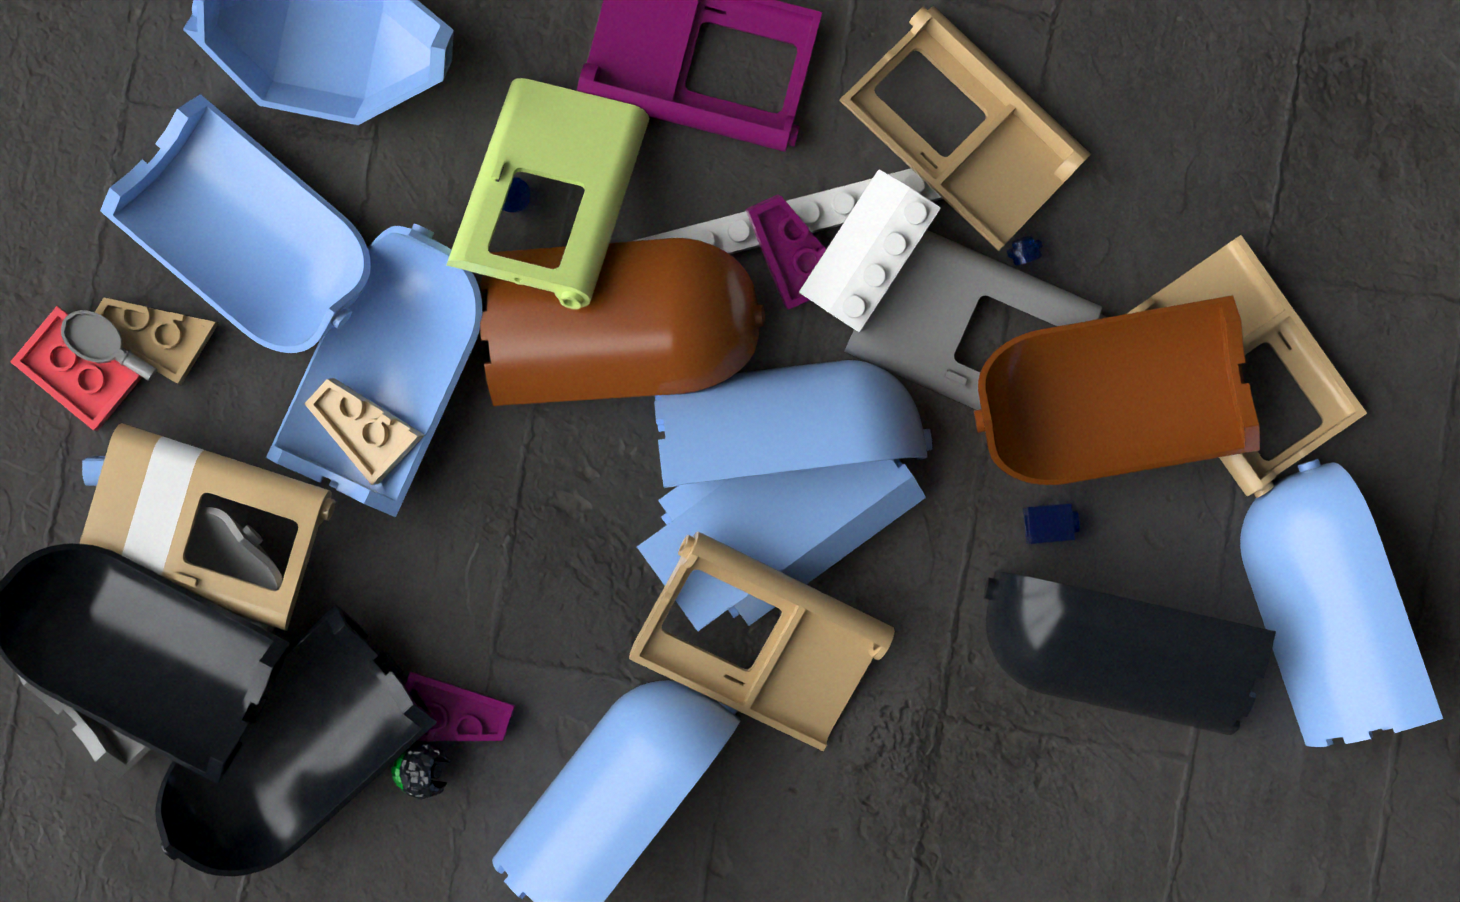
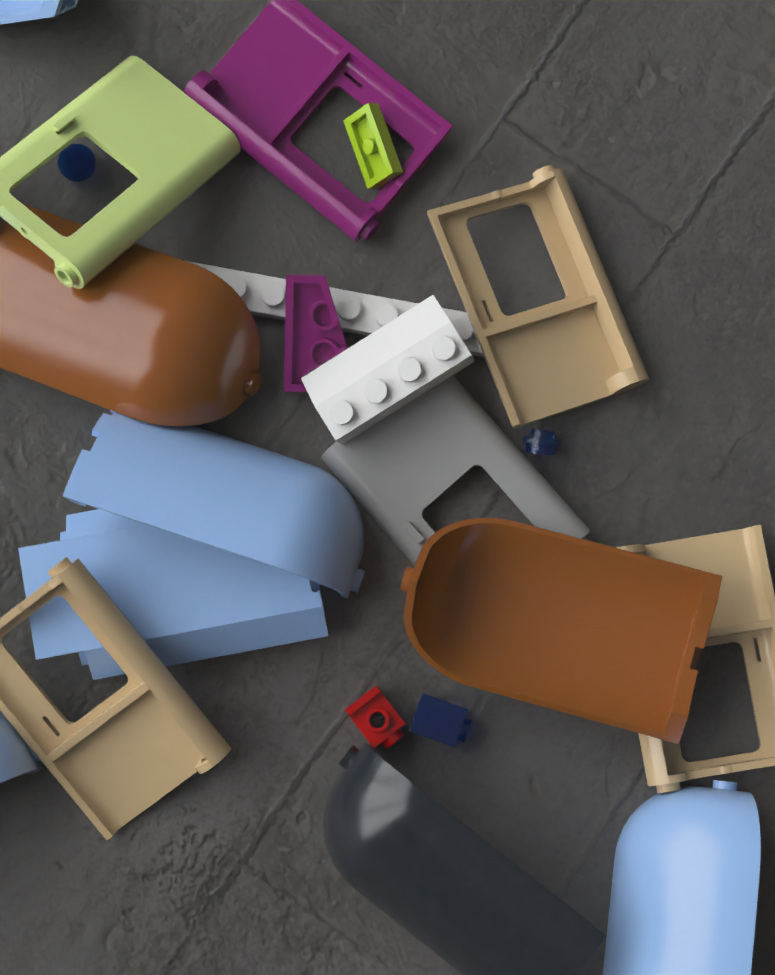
camera: 25 degrees right, 5 degrees down
none -> lime plate [343,103,403,189]
none -> red brick [345,686,405,750]

